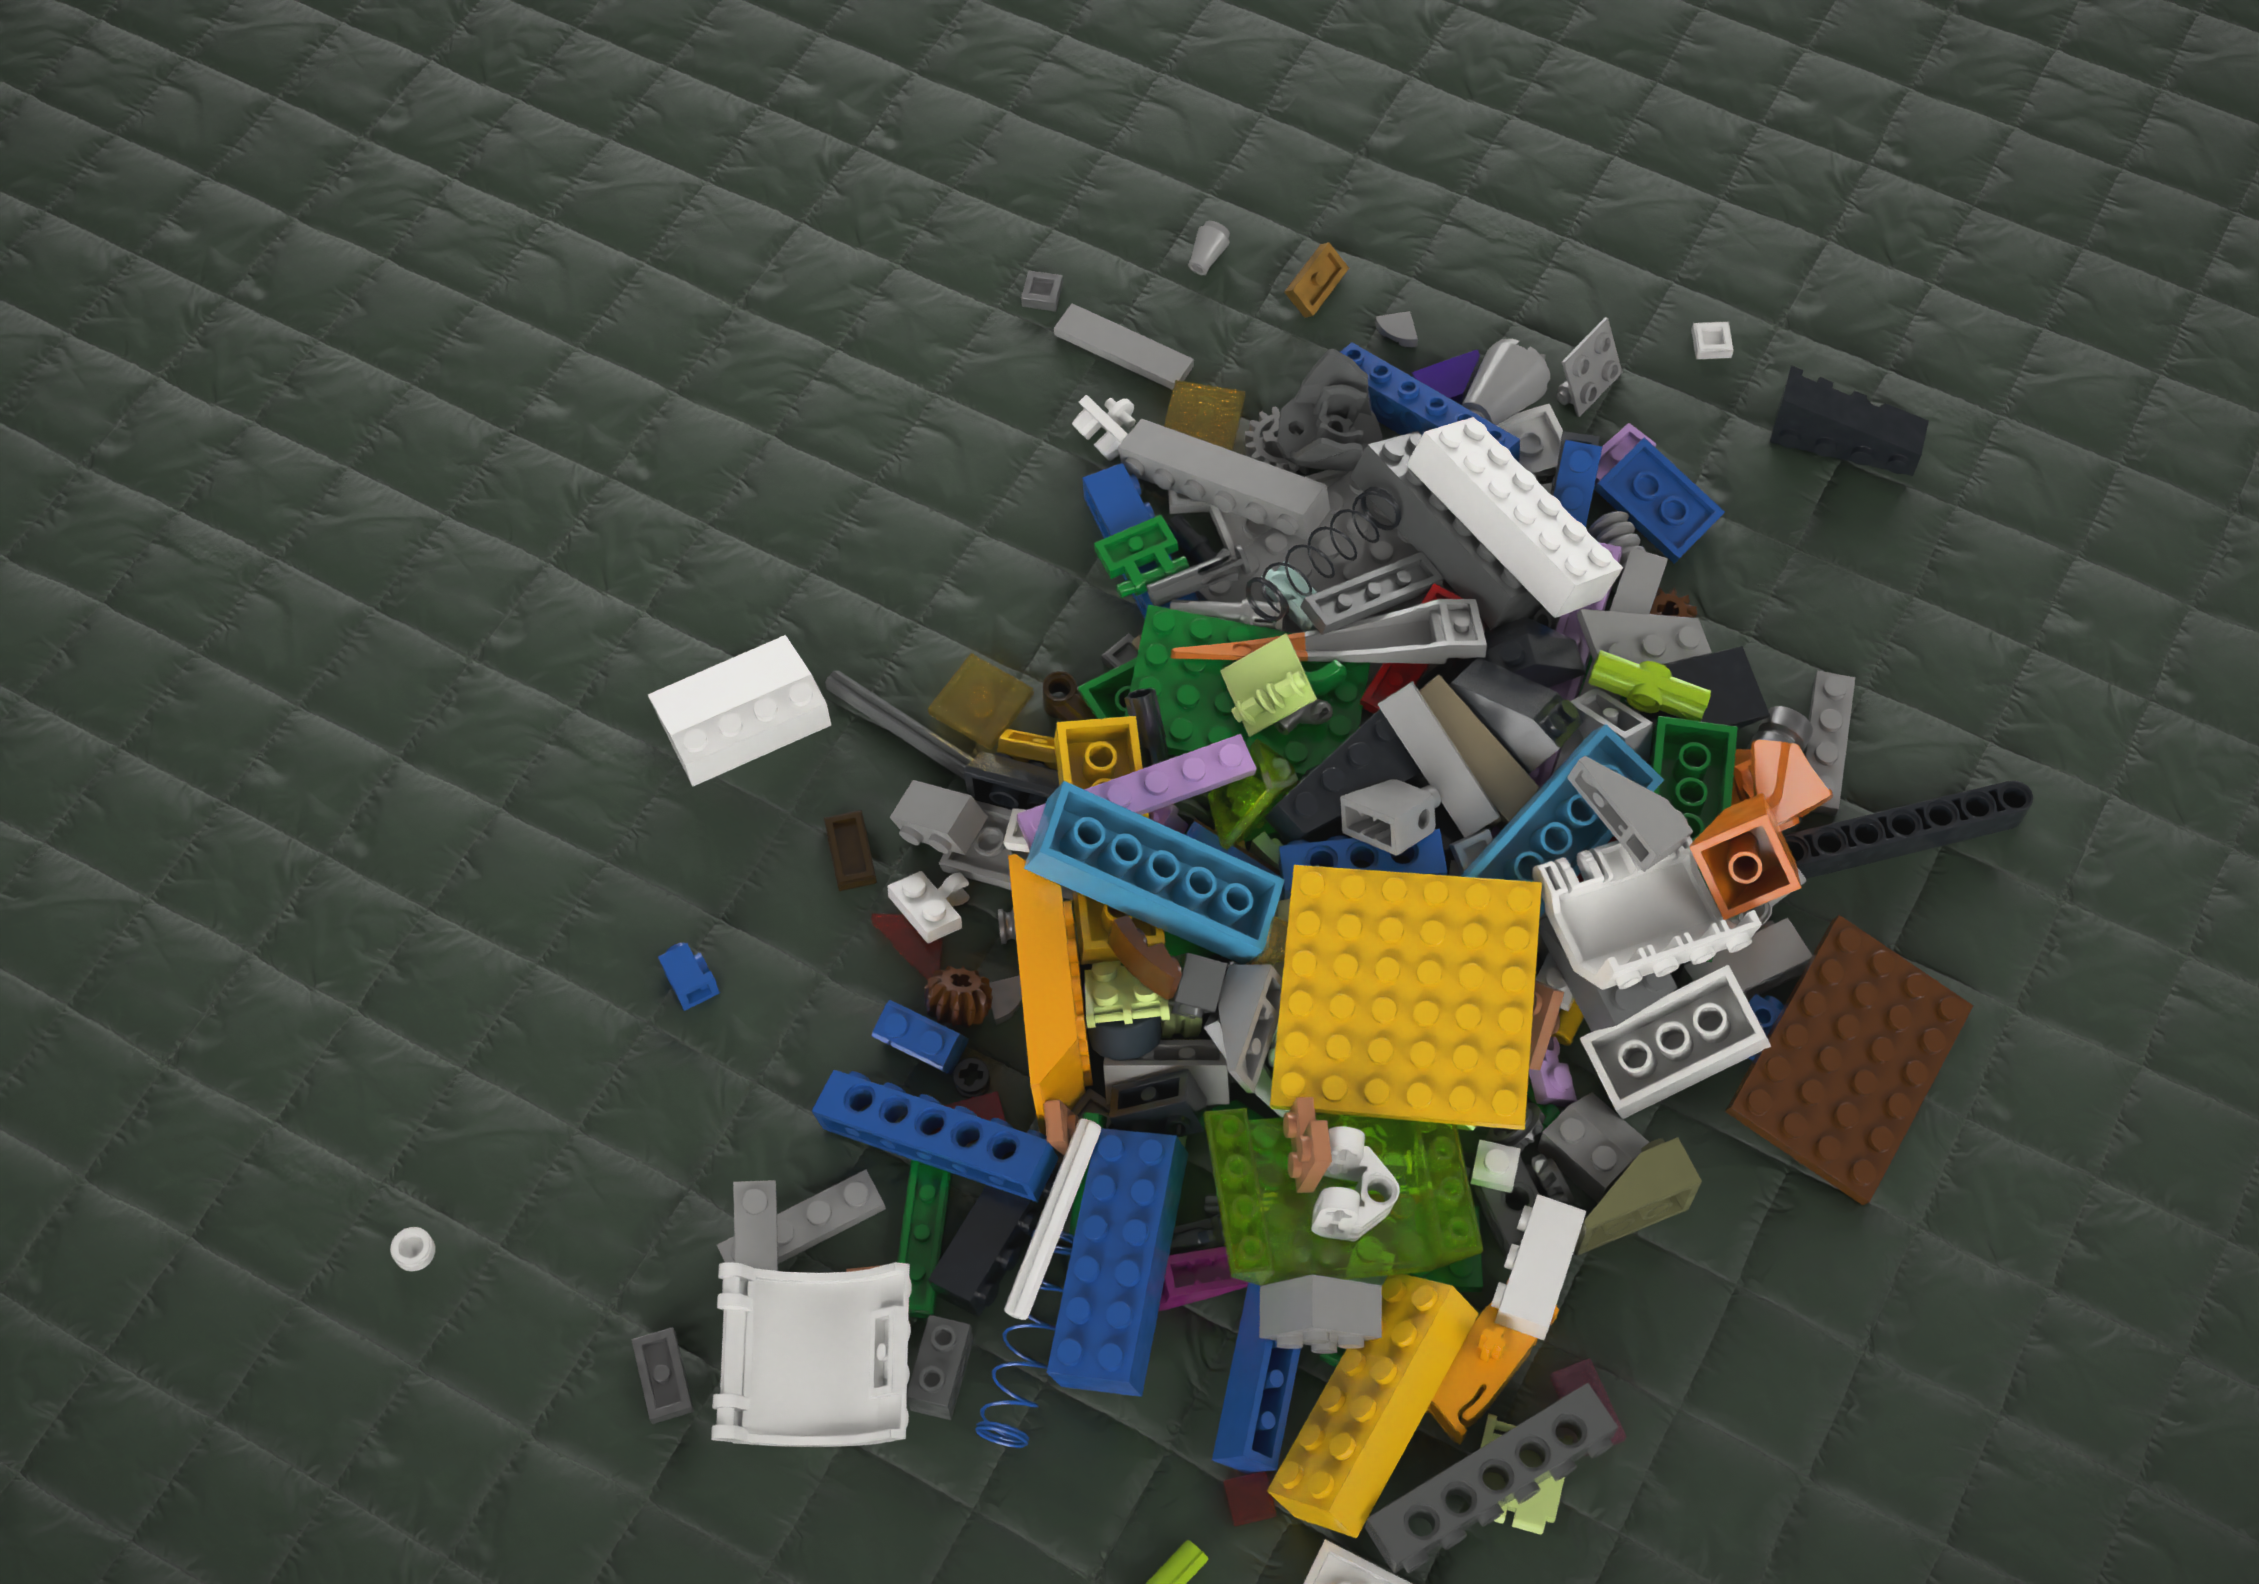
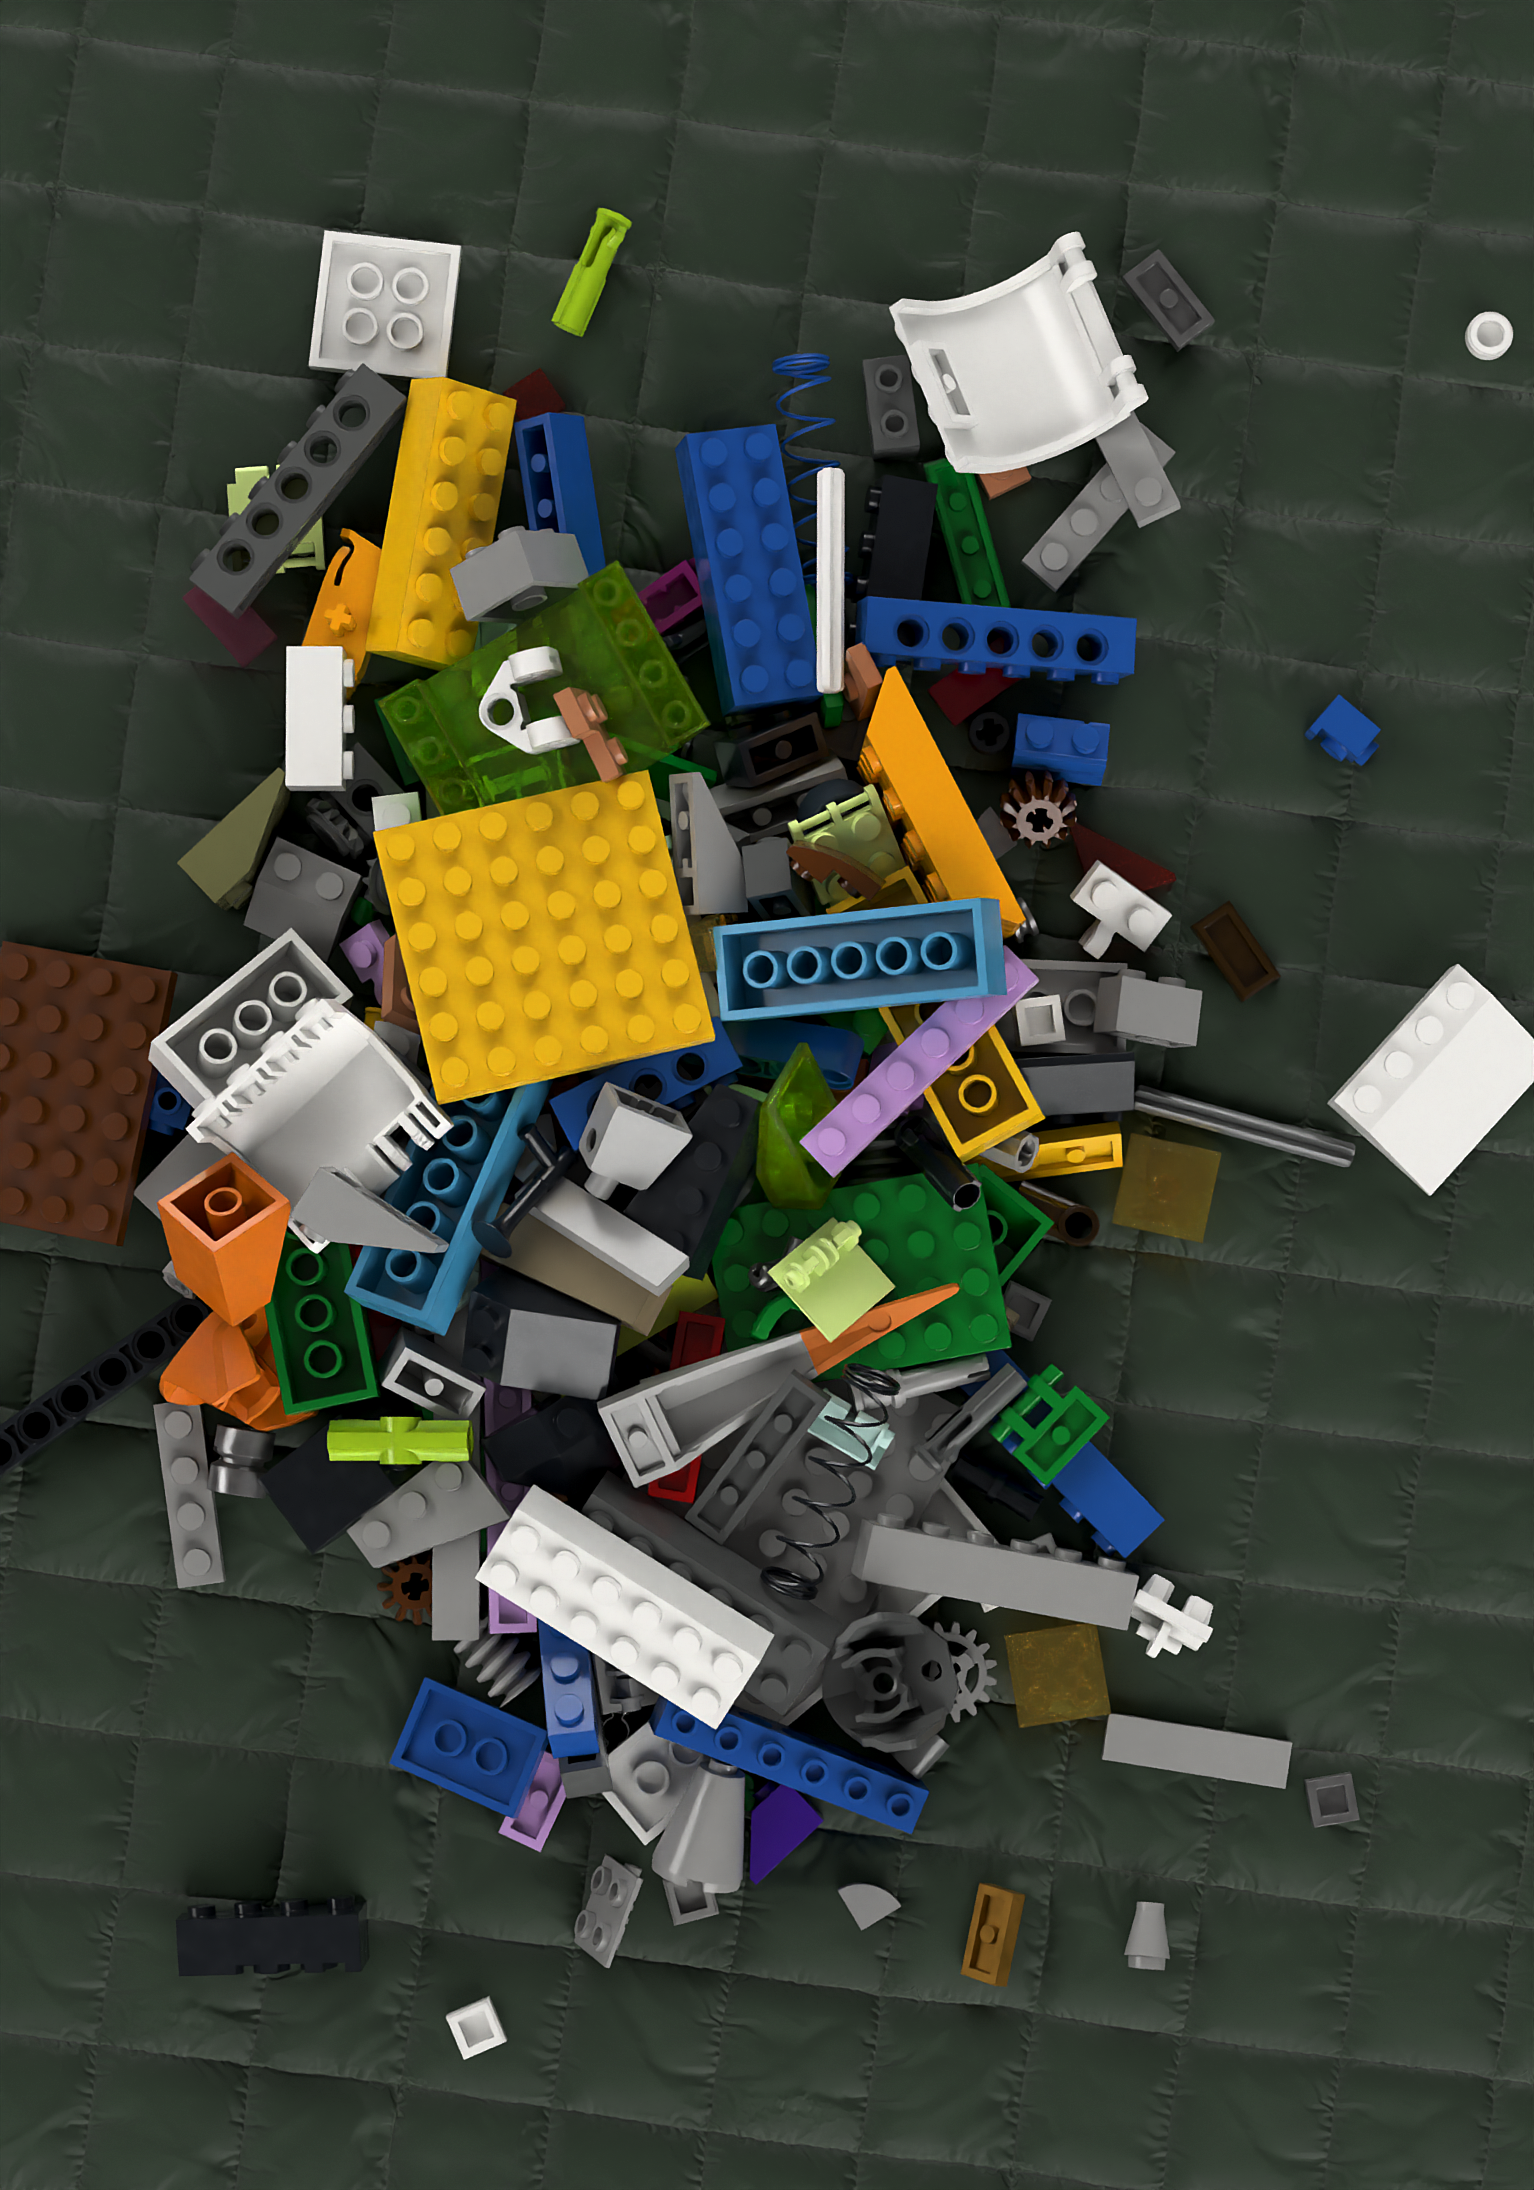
camera: 155 degrees right, 25 degrees up
none -> black piece [471,1123,578,1259]

